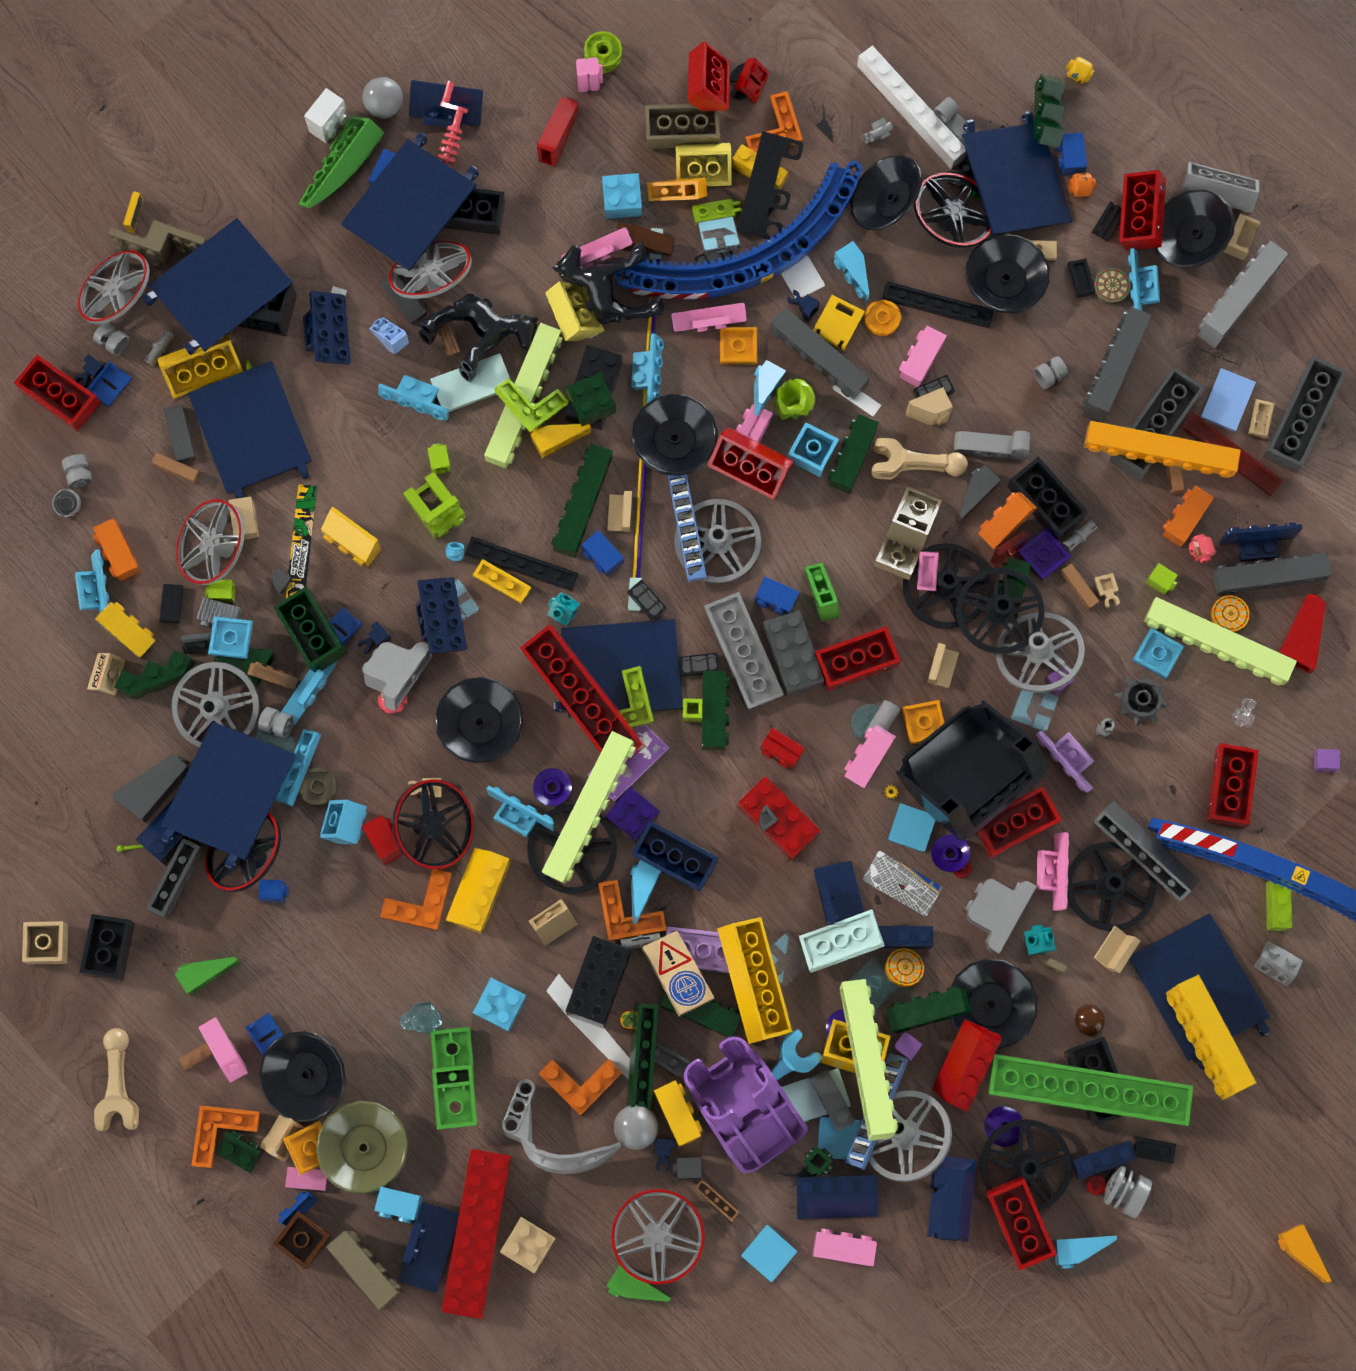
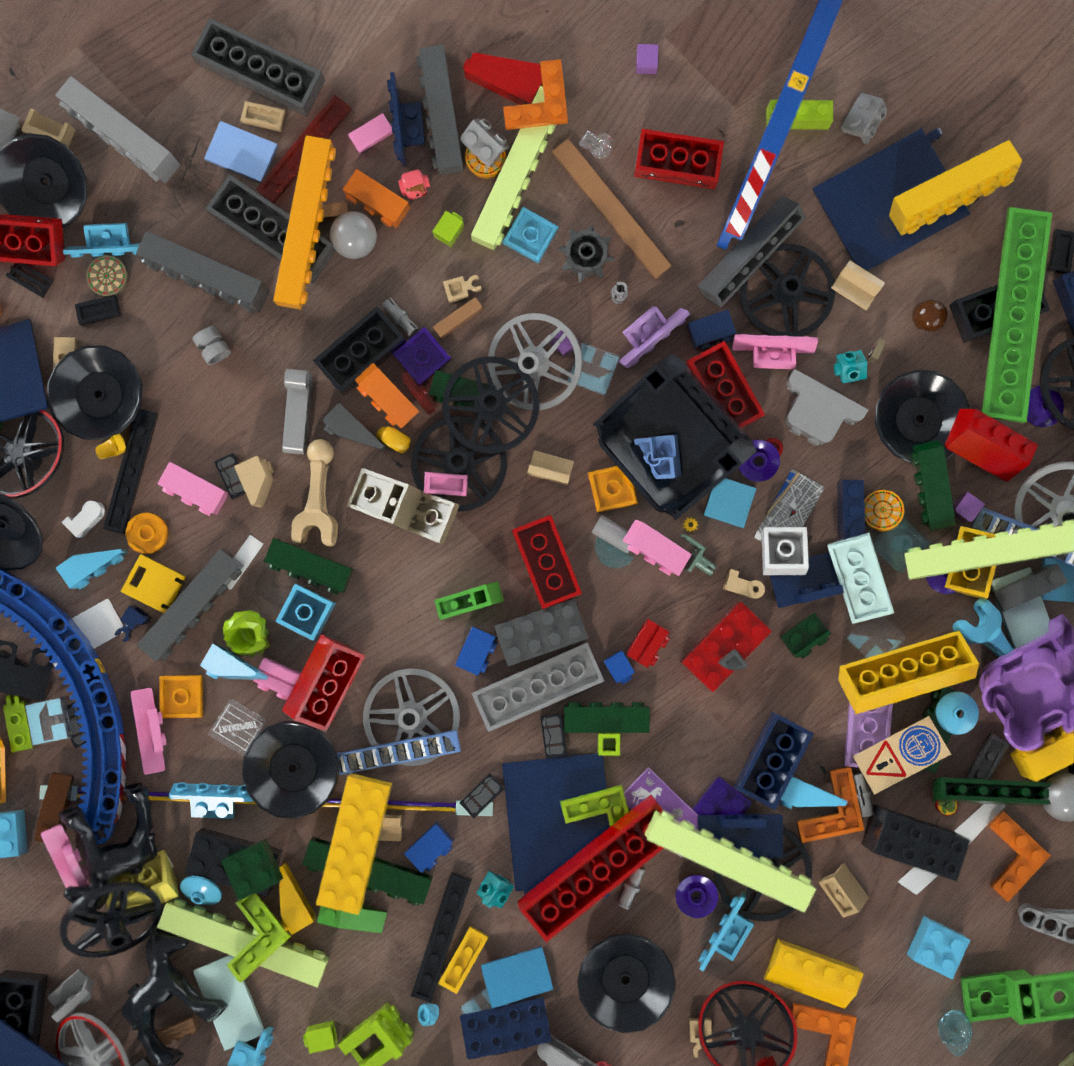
camera: 85 degrees left, 10 degrees up
none -> light grey bracket [47,969,95,1022]
none -> black wheel [59,882,162,958]
none -> white leg [62,501,106,538]
none -> yellow hair [95,433,126,459]
none -> medium azure dish [180,876,222,905]
none -> clear tile [208,698,267,757]
none -> yellow brick [316,773,393,915]
none -> bright green slope [317,906,387,933]
none -> light grey piece [330,211,377,259]
none -> bright pink tile [348,113,393,154]
none -> yellow hair [376,426,411,454]
none -> light grey bracket [459,119,510,167]
none -> dark azure tile [481,946,554,1008]
none -> orange plate [503,59,568,130]
none -> medium nougat tile [552,139,672,280]
none -> blue brick [603,650,635,684]
none -> light grey pin [617,867,646,910]
none -> medium blue slope [634,434,682,479]
none -> sand green bracket [680,534,717,576]
none -> dark blue brick [686,309,736,351]
none -> dark blue bracket [697,814,783,858]
none -> tan leg [722,569,765,599]
none -> white brick [762,527,809,575]
none -> dark green bracket [780,613,832,659]
none -> medium azure dish [935,692,979,735]

